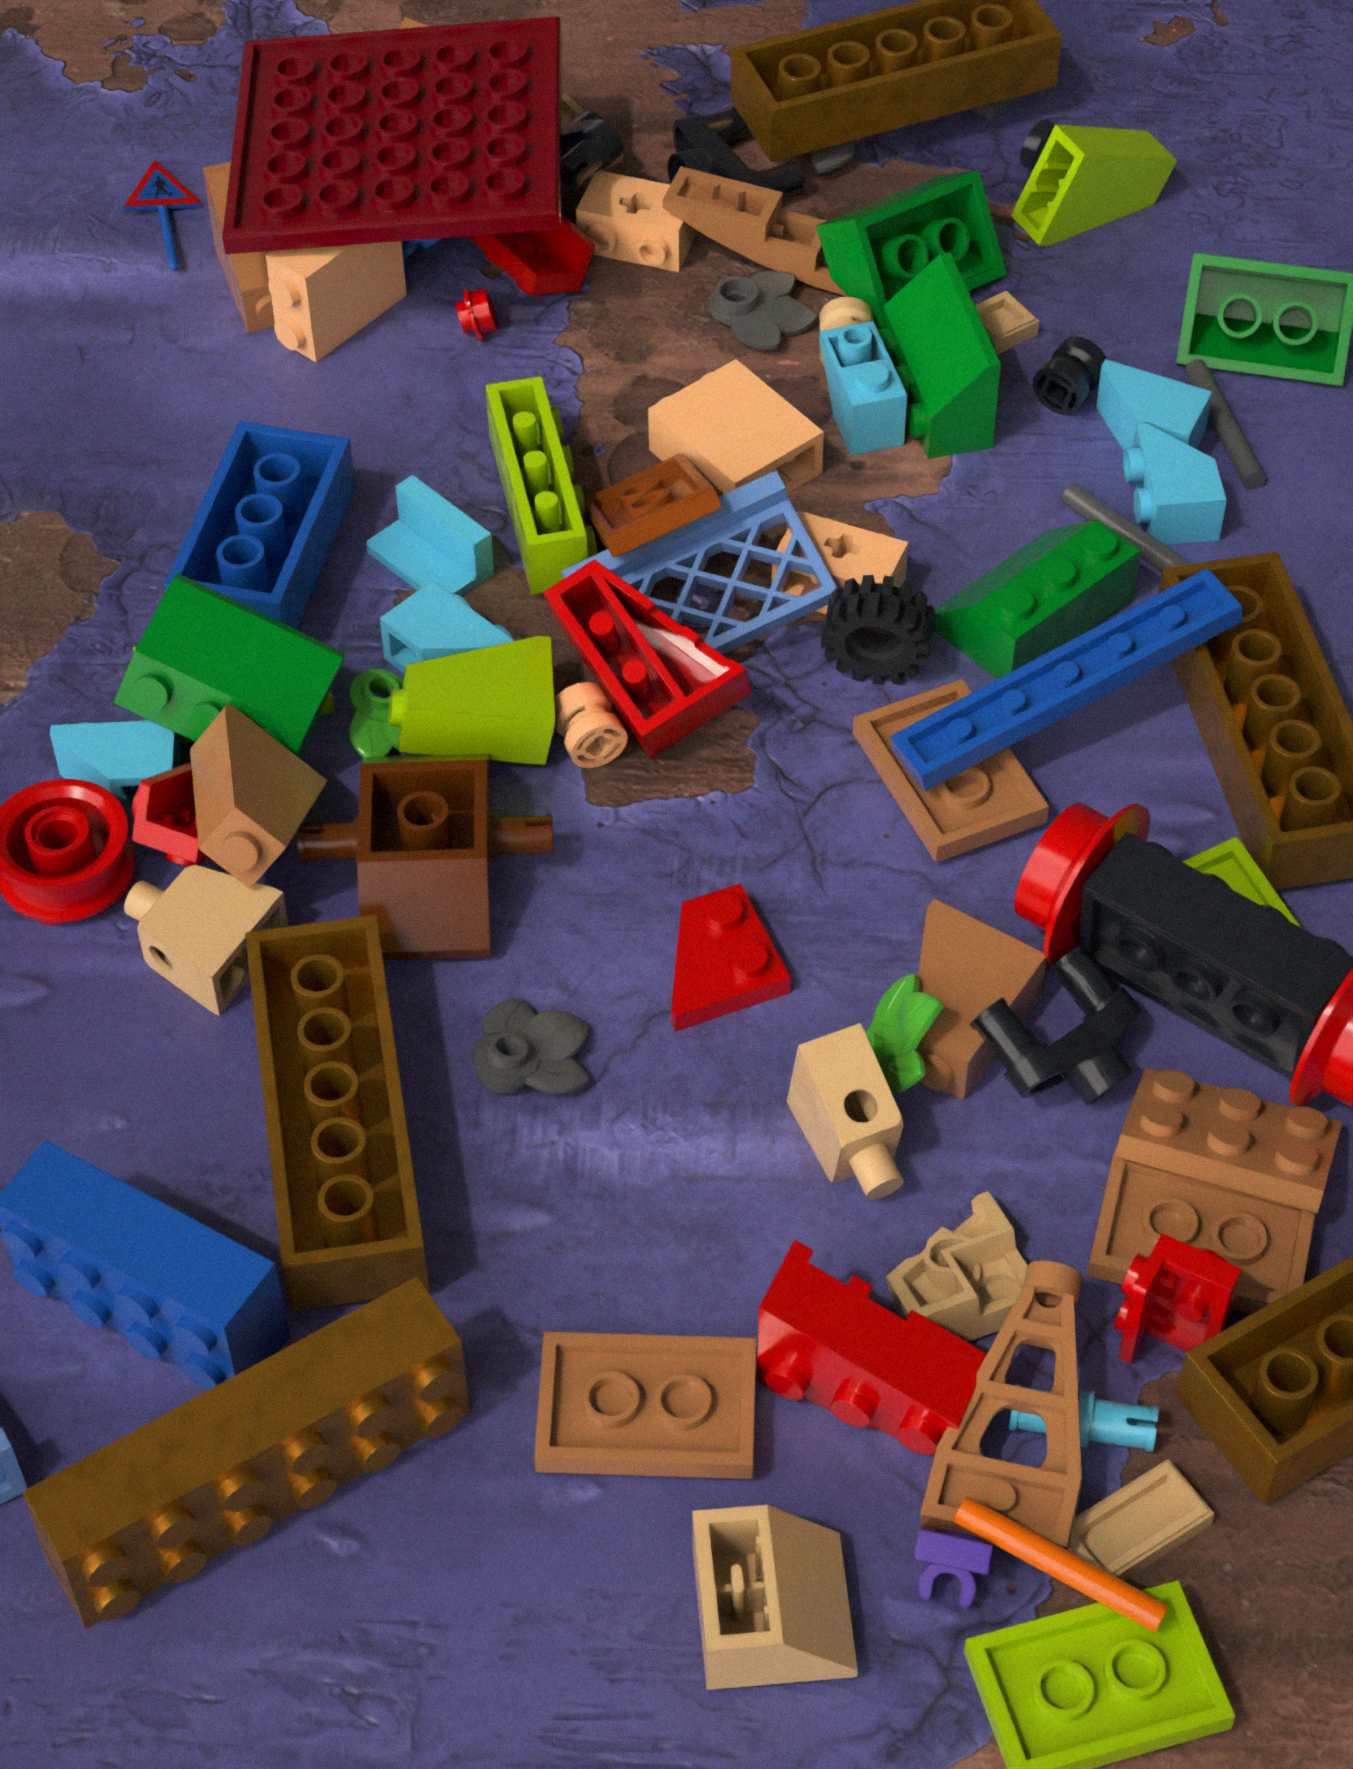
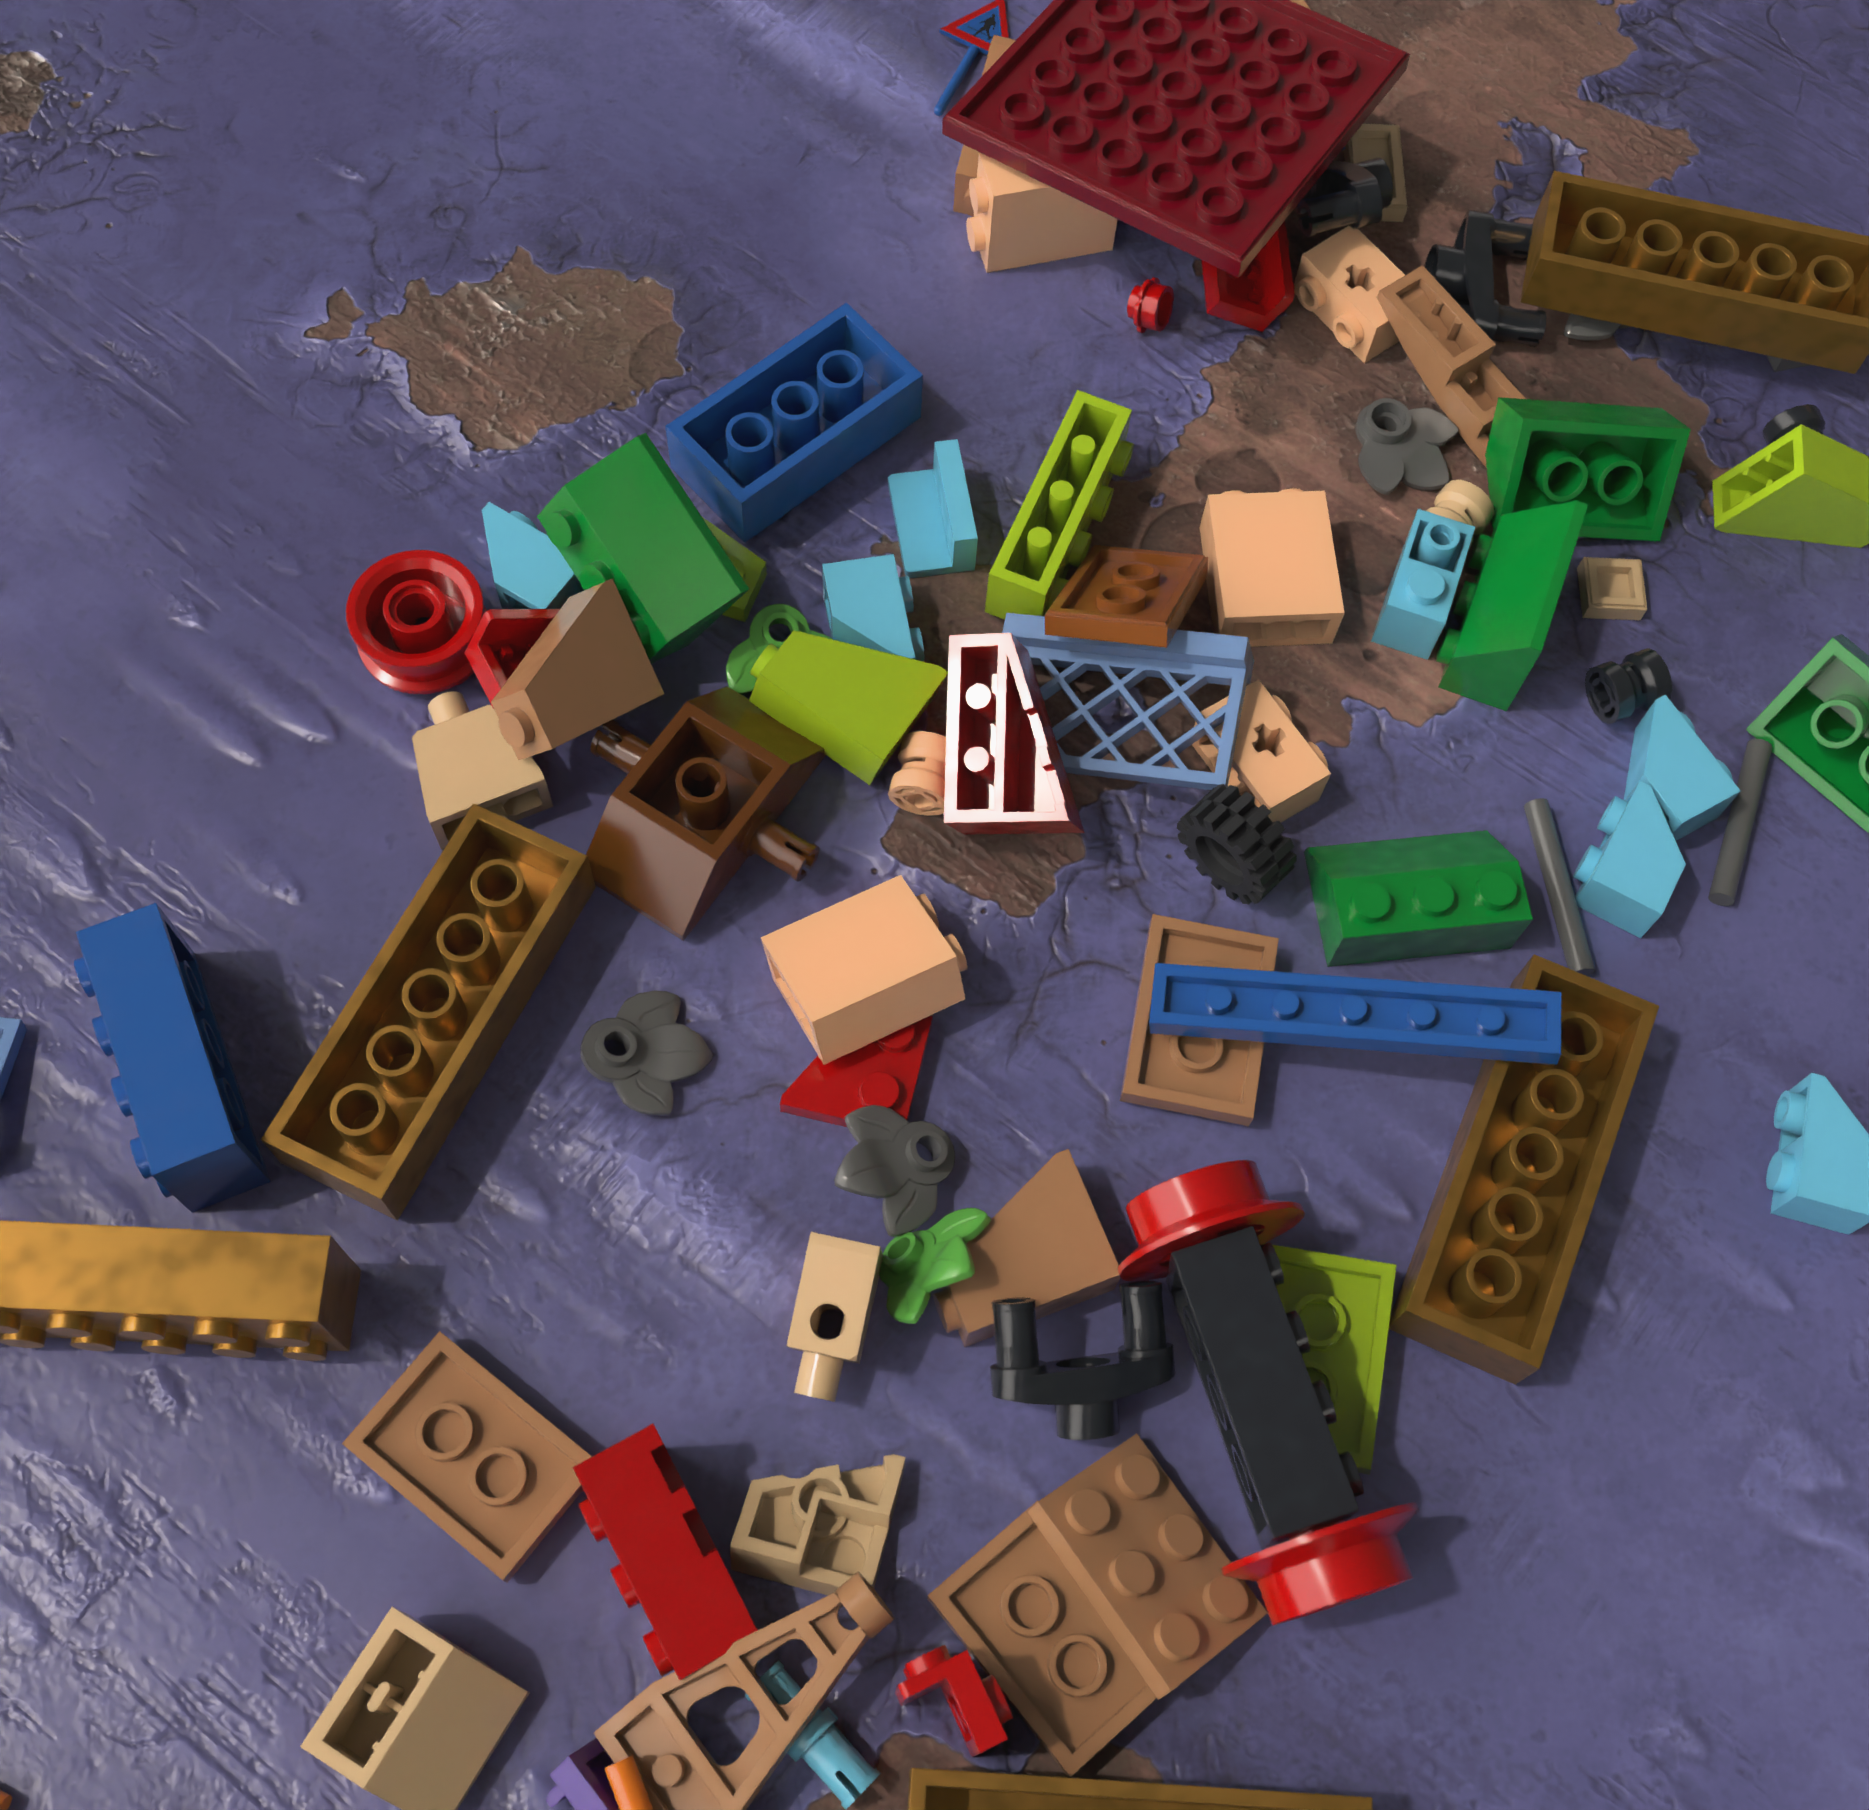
camera: 30 degrees right, 15 degrees up
none -> light nougat brick [761,875,968,1065]
none -> dark grey plate [834,1105,955,1237]

